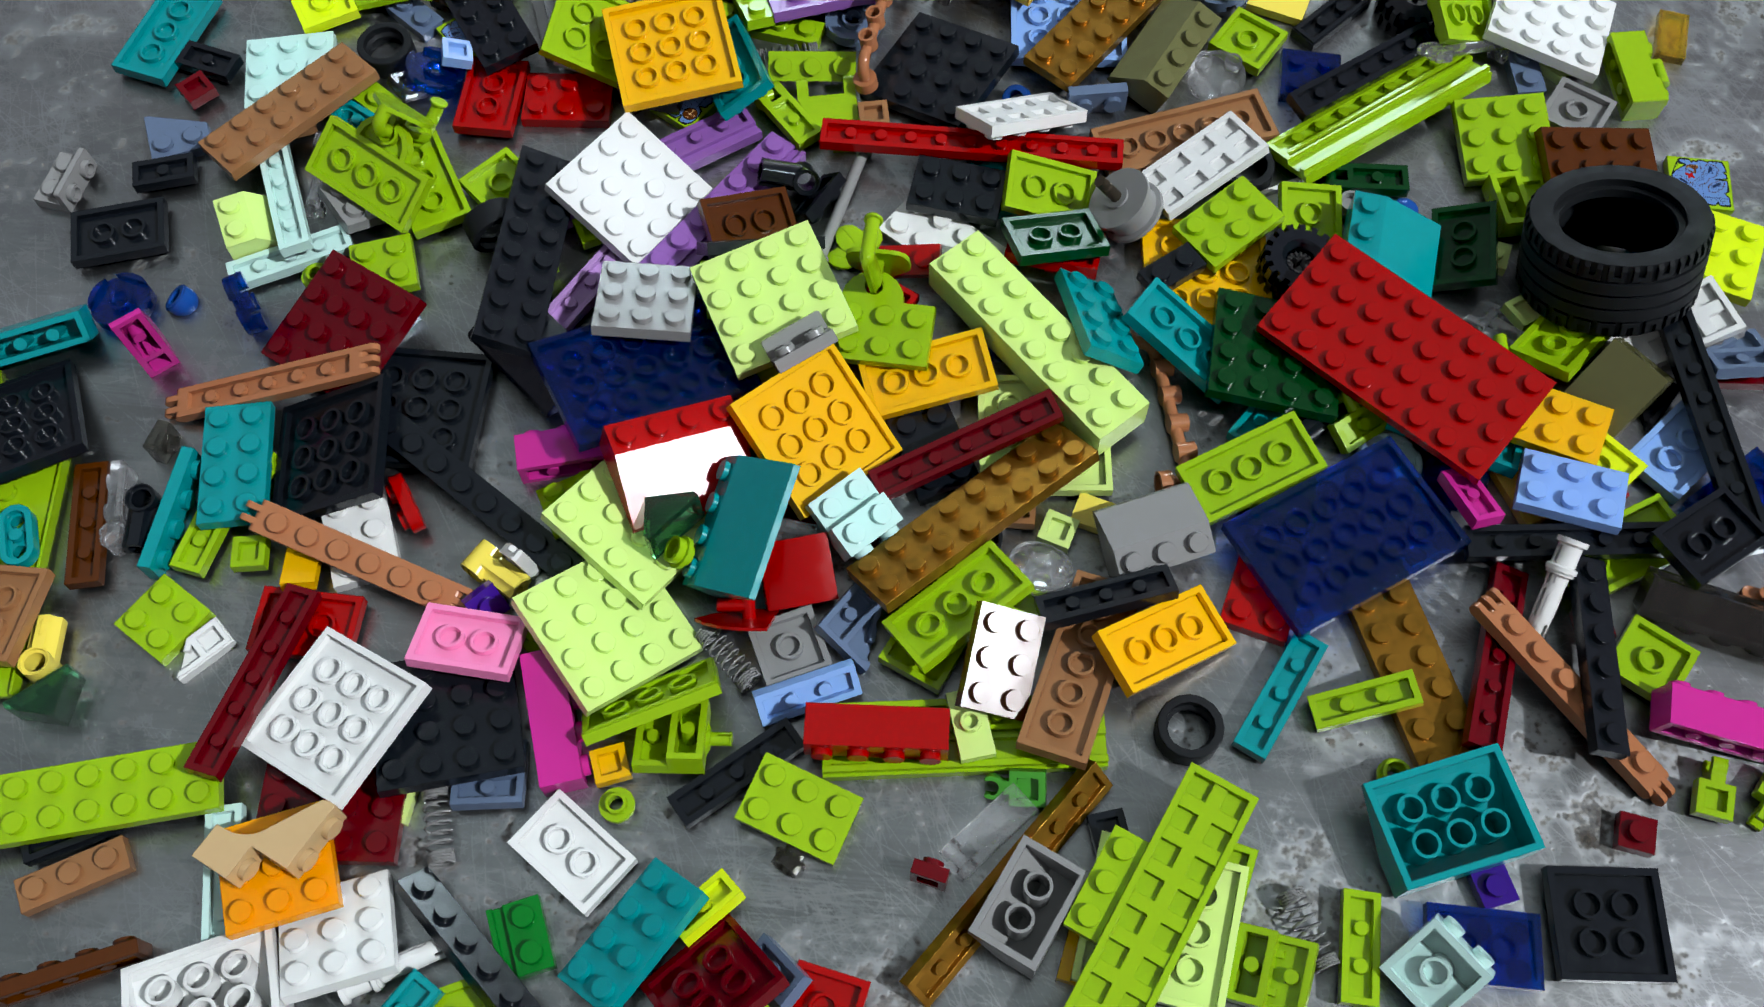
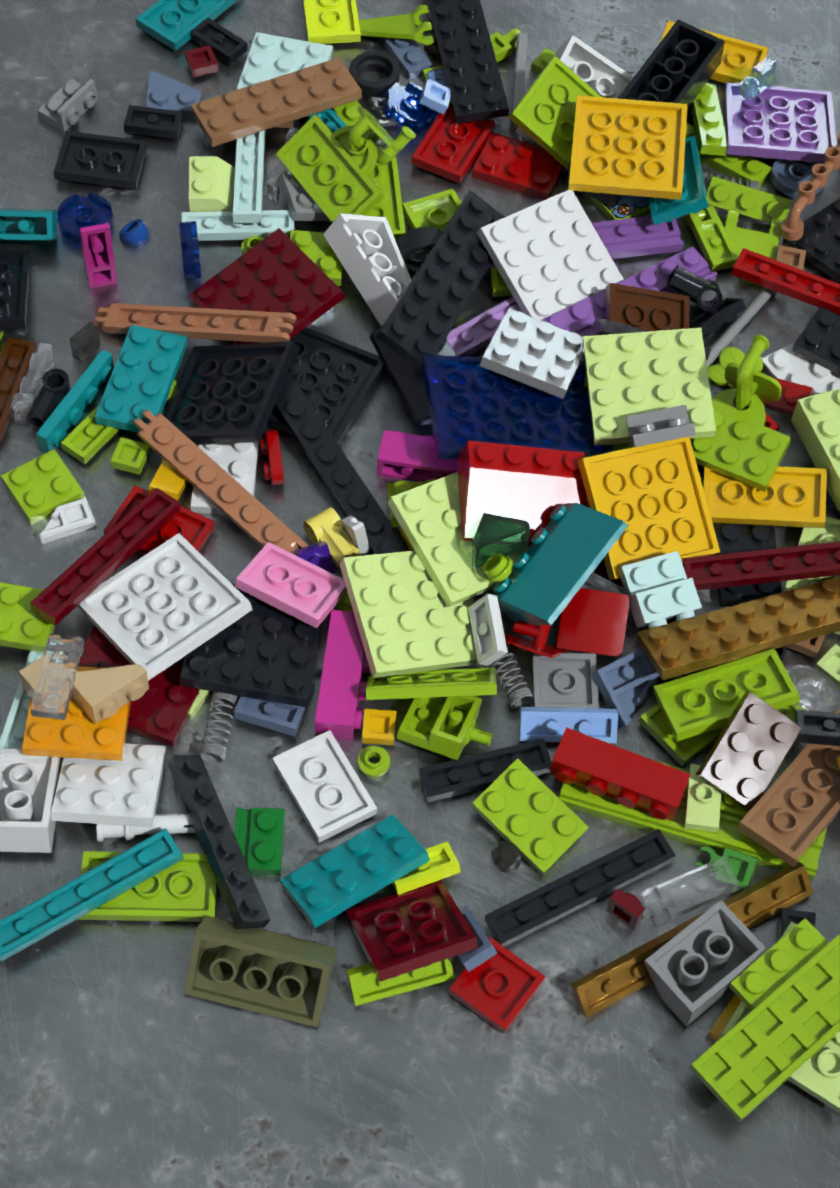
camera: 15 degrees right, 5 degrees down
none -> clear plate [30,634,84,720]
none -> white wedge [323,213,411,327]
none -> white plate [468,594,508,666]
none -> black plate [485,829,676,947]

